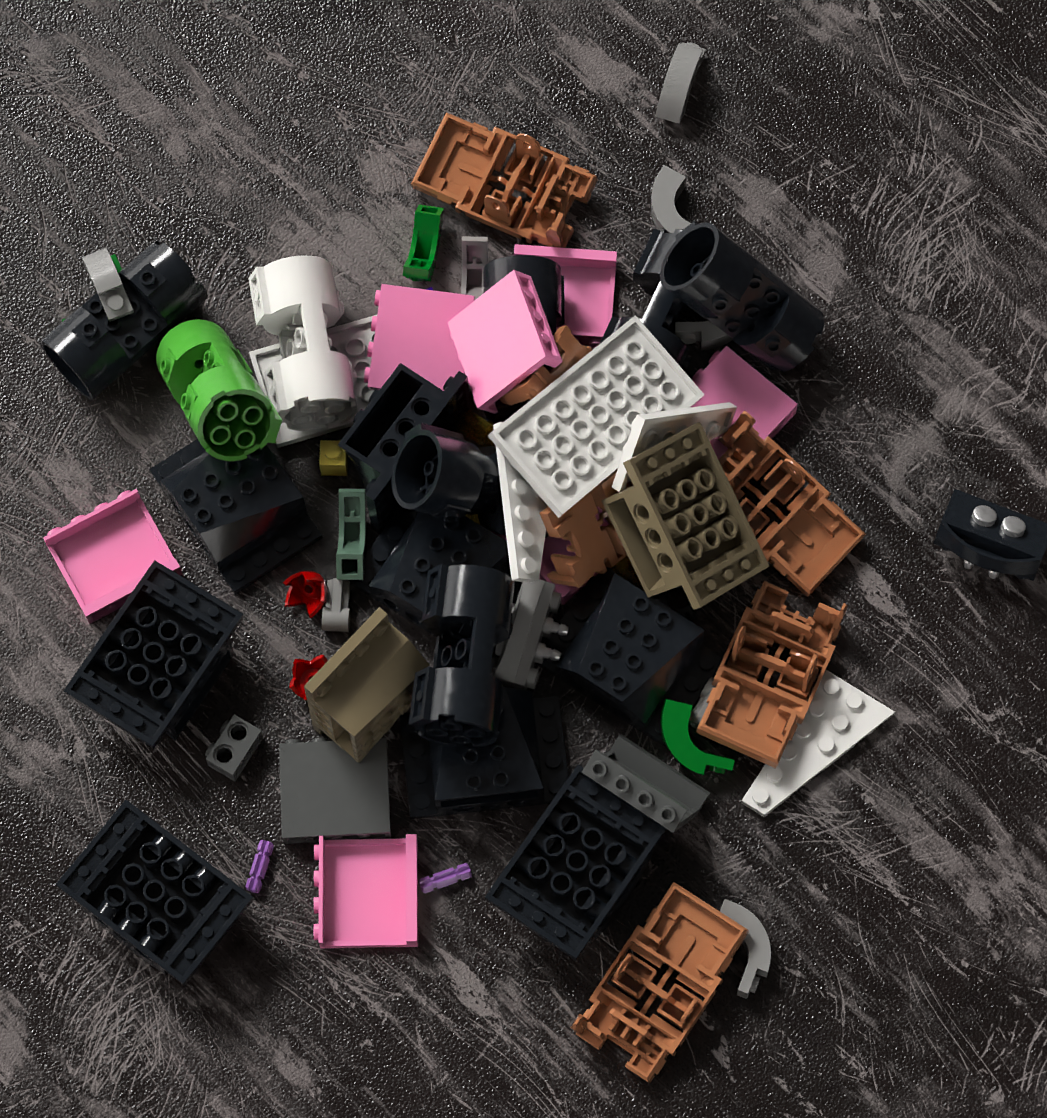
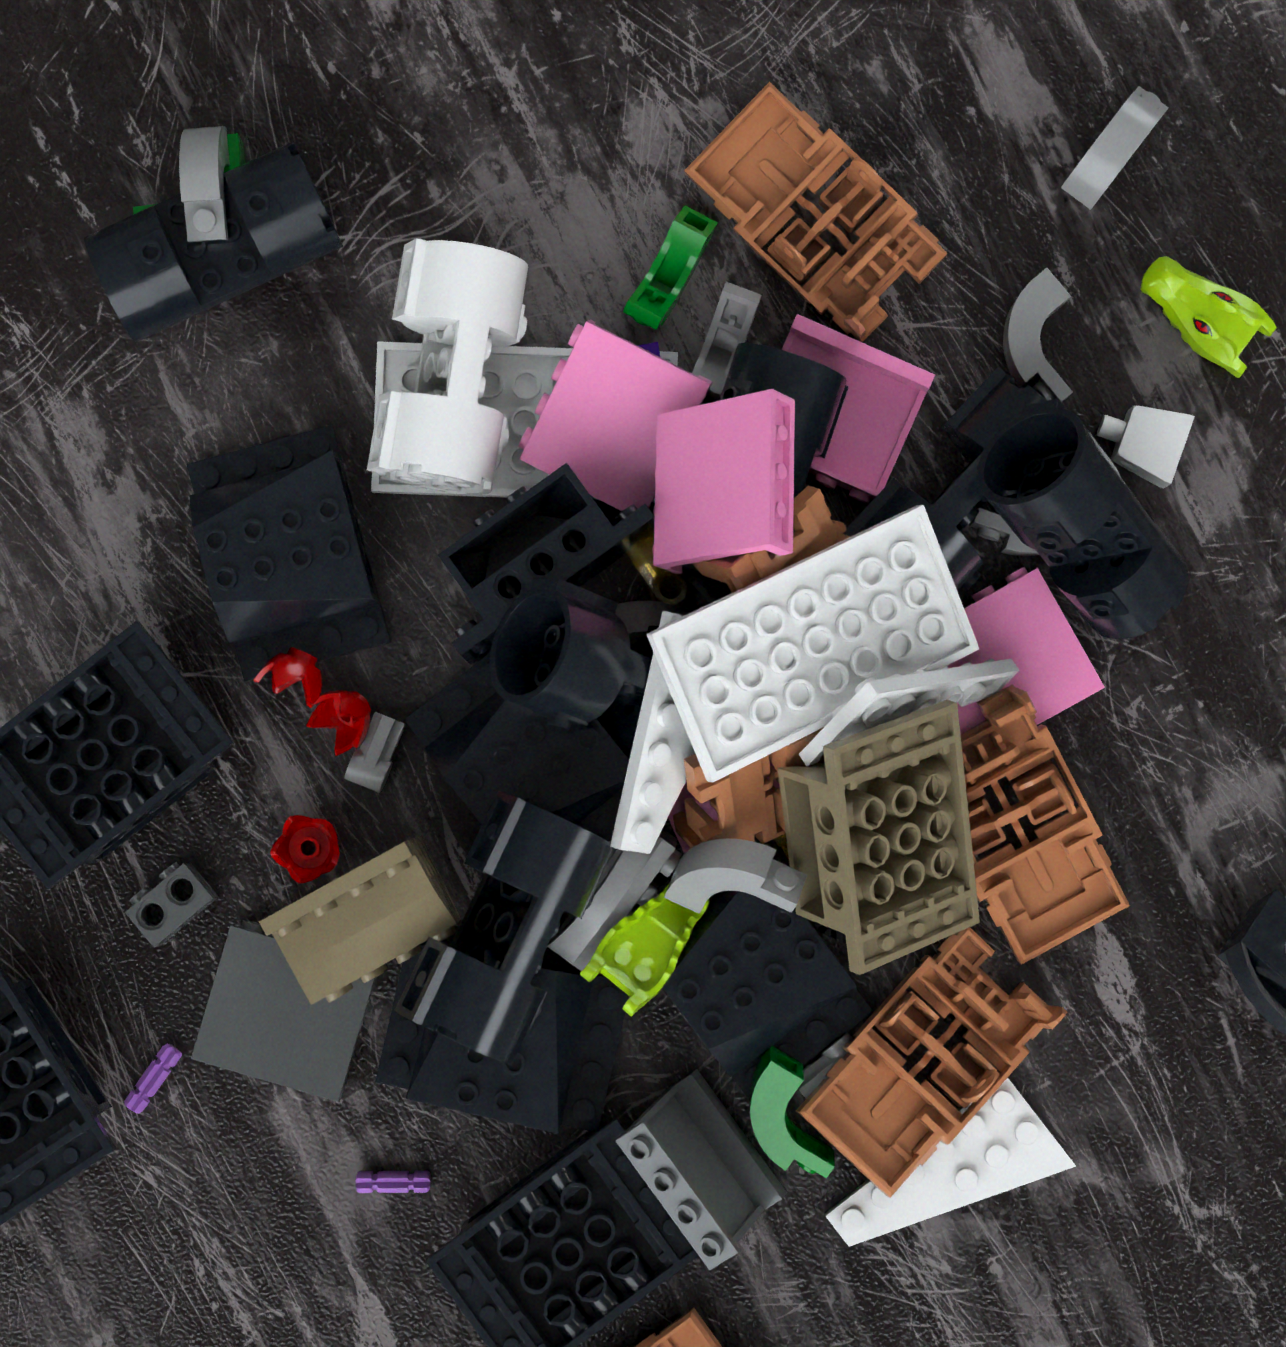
camera: 15 degrees right, 15 degrees up
bright pink panel [43,489,183,624] -> none
bright green cylinder [156,319,282,461] -> none
bright pink panel [313,834,418,948] -> none
light yellow brick [319,440,348,476] -> none
sand green arch [336,489,367,580] -> none
none -> red piece [253,647,322,708]
none -> lime animal [580,885,709,1016]
none -> light grey arch [664,838,807,914]
none -> white torso [1097,406,1195,489]
none -> lime animal [1140,256,1277,378]

